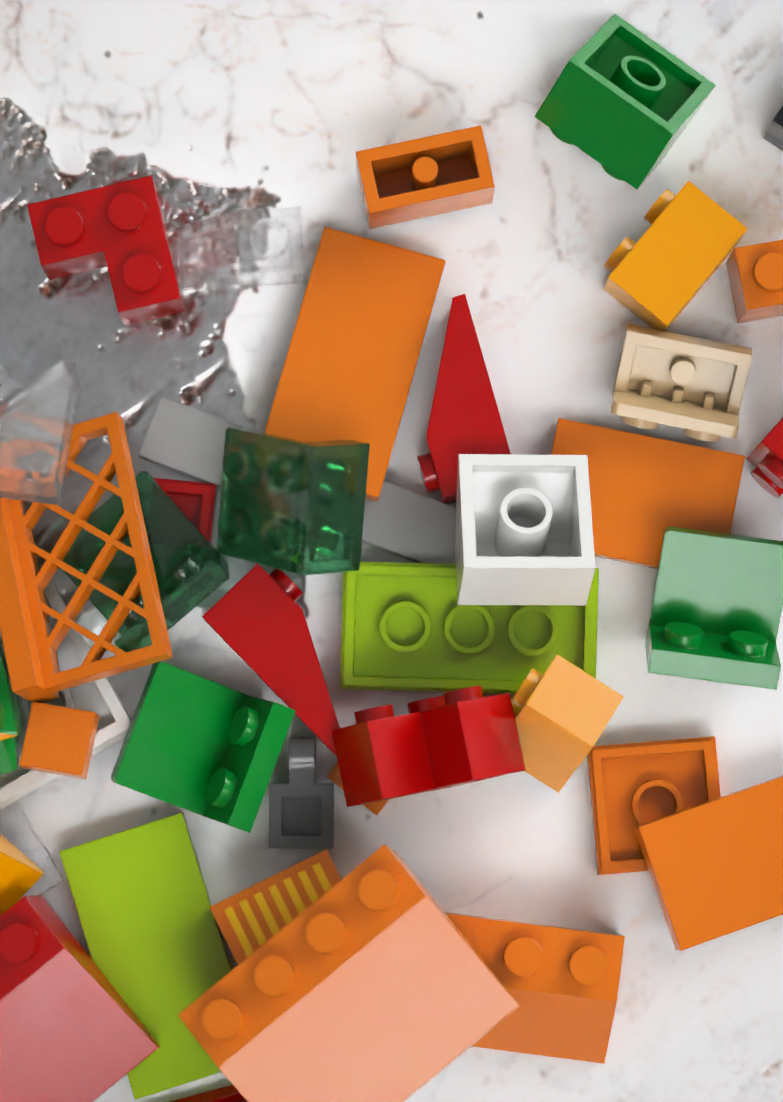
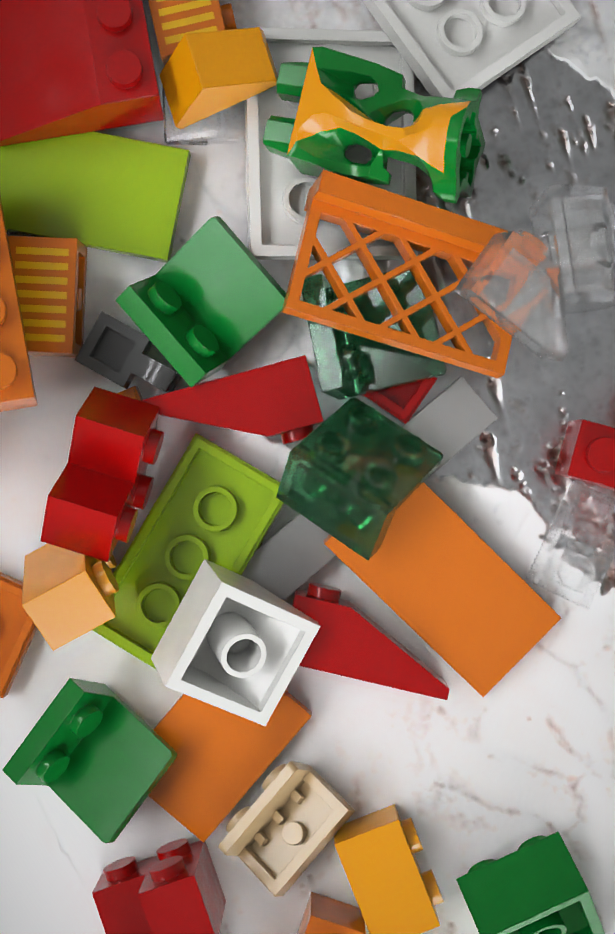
camera: 120 degrees right, 5 degrees up
orange tile [19,702,99,780] -> none
orange brick [356,125,495,229] -> none

